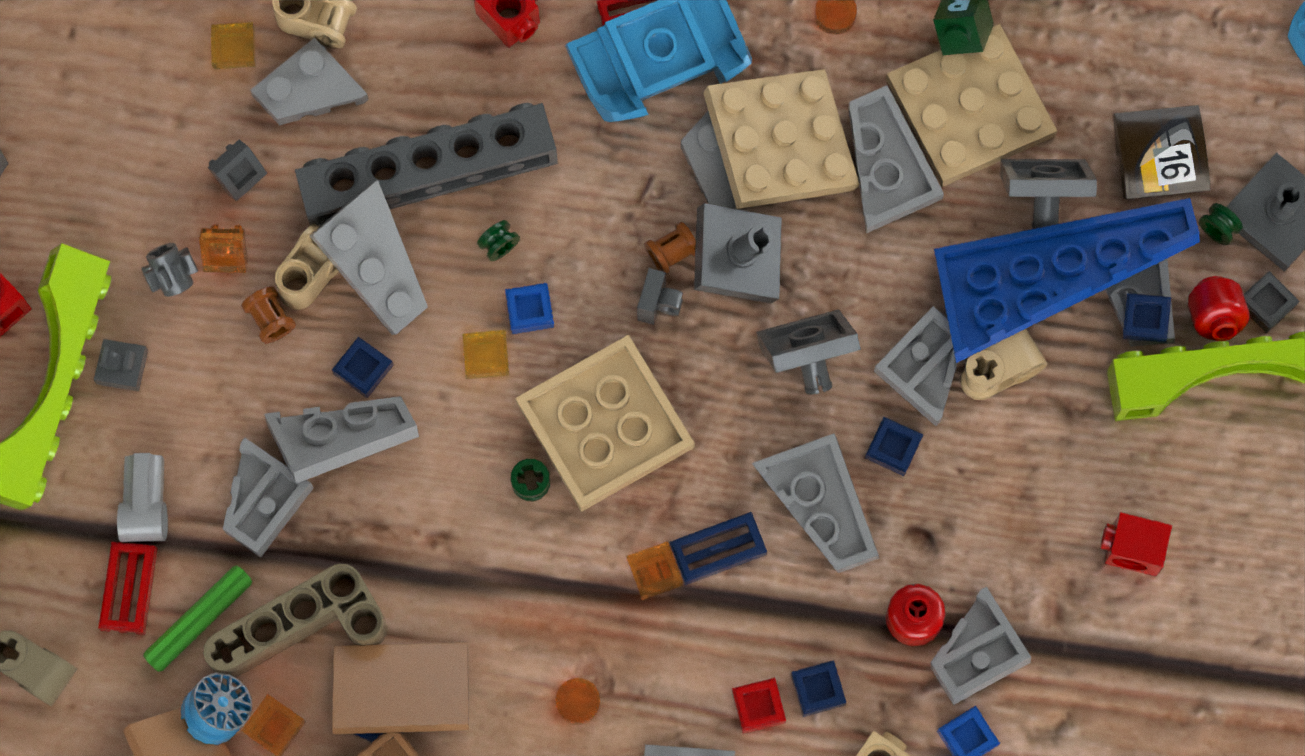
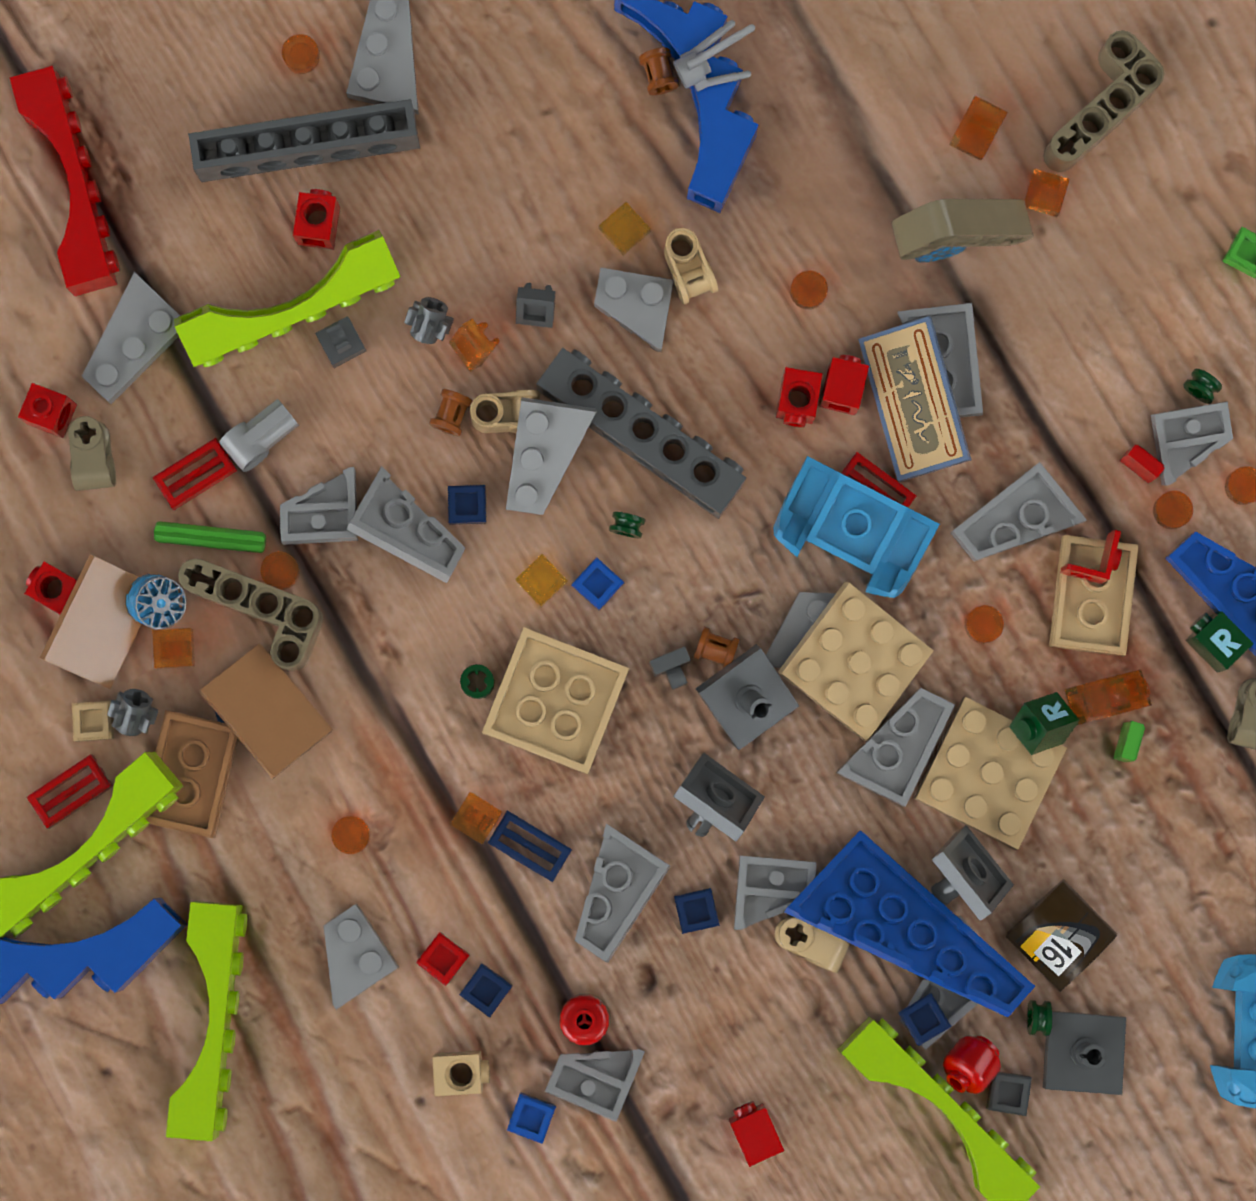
camera: 45 degrees right, 10 degrees up
none -> clear orange tile [260,551,300,590]

